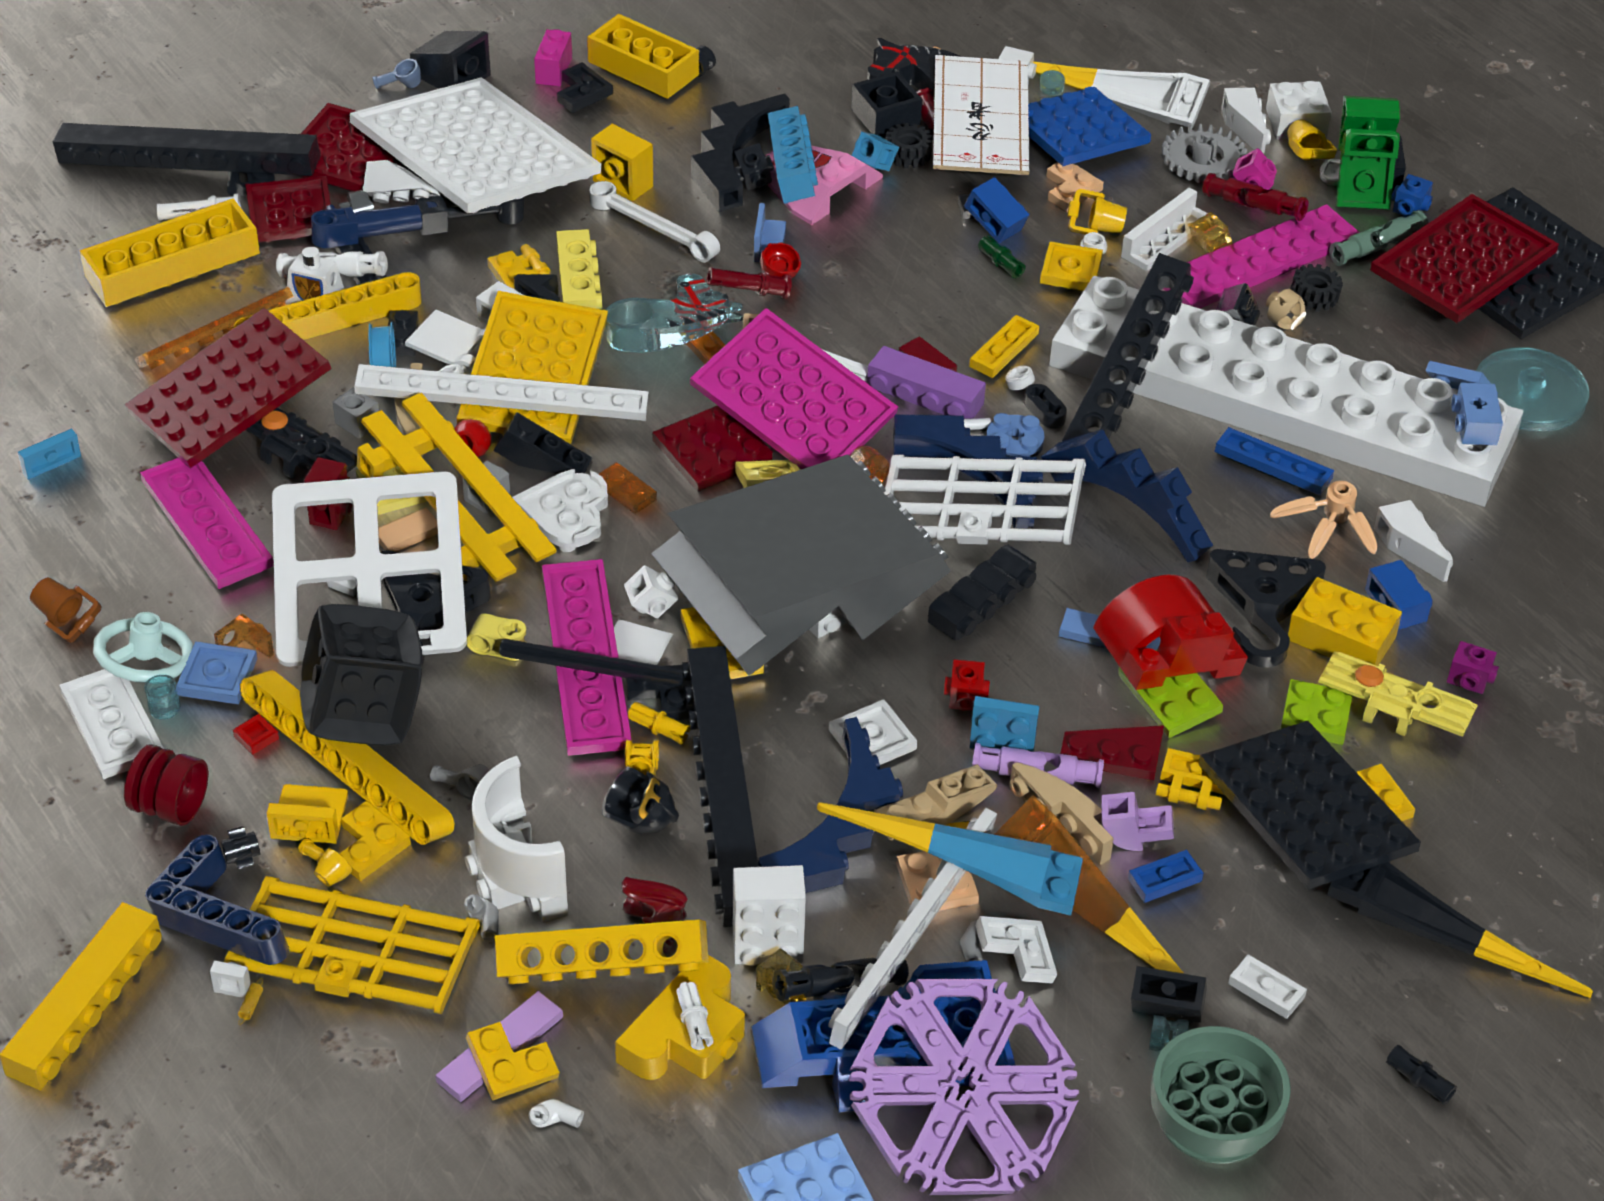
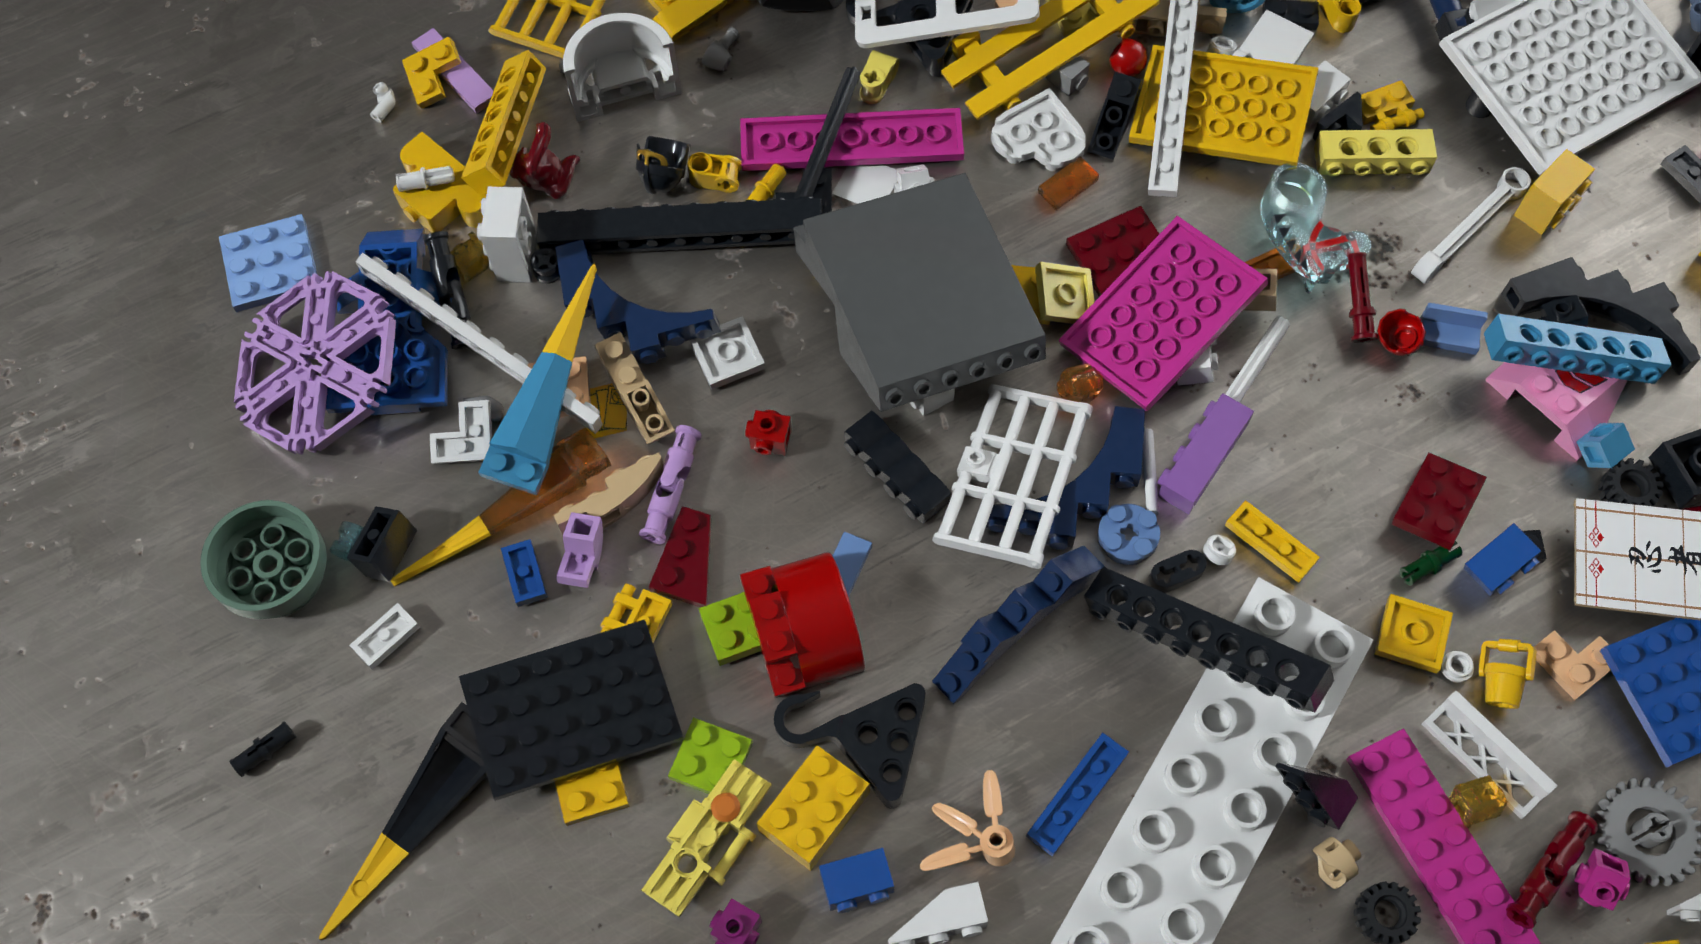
camera: 100 degrees right, 20 degrees up
dark red tile [898,336,957,372] -> none
dark azure plate [969,696,1040,752] -> none
none -> dark red plate [1392,453,1487,551]

